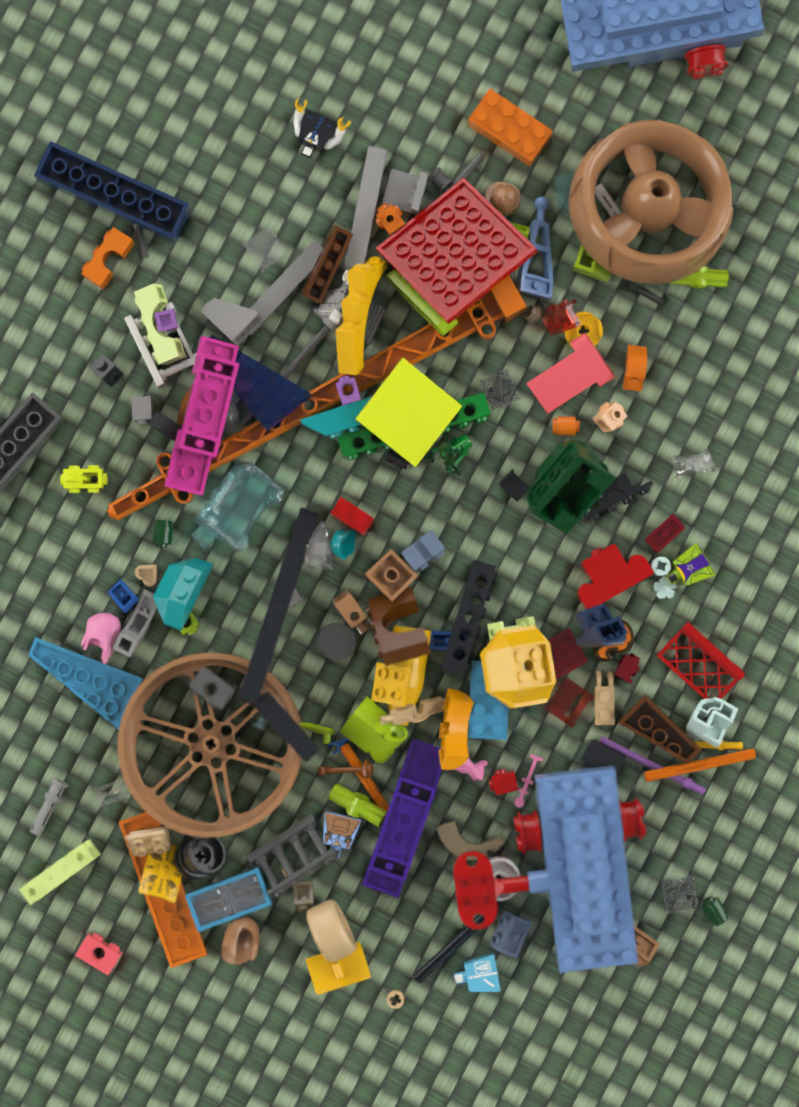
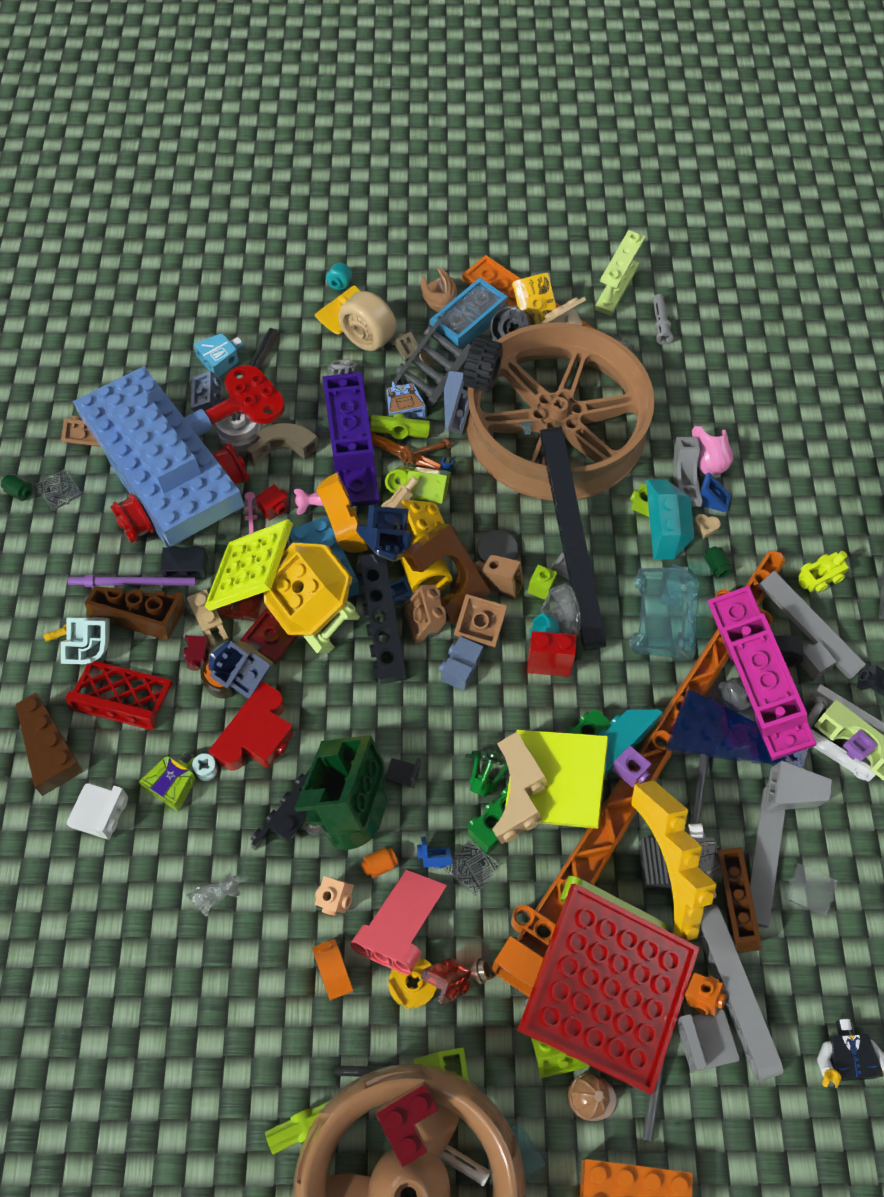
camera: 150 degrees right, 25 degrees down
dark azure wing [28,637,144,730] -> none
coral brick [75,932,123,975] -> none
dark grey brick [189,667,236,710] -> none
black tile [255,691,320,763] -> none
lime bar [299,723,335,744] -> none
tan bush [387,990,404,1009] -> none
dark grey bush [428,167,453,193] -> none
medium blue plate [516,196,553,300] -> none
dark red plate [644,514,686,554] -> none
orange axle [644,748,756,782] -> none
light aqua plant [653,576,677,599] -> none
none -> reddish brown wedge [16,692,84,796]
none -> white bracket [67,784,128,840]
none -> neon yellow tile [205,519,293,611]
none -> teal head [326,263,352,290]
none -> light grey gear [327,359,358,375]
none -> dark blue piece [356,505,412,562]
none -> dark red brick [375,1081,438,1167]
none -> medium nougat plate [404,585,446,644]
none -> blue bracket [417,836,452,869]
none -> sand blue slope [444,371,469,435]
none -> black tyre [463,337,503,392]
none -> tan arch [492,732,548,844]
none -> lime brick [528,565,557,601]
none -> light grey tile [758,571,866,679]

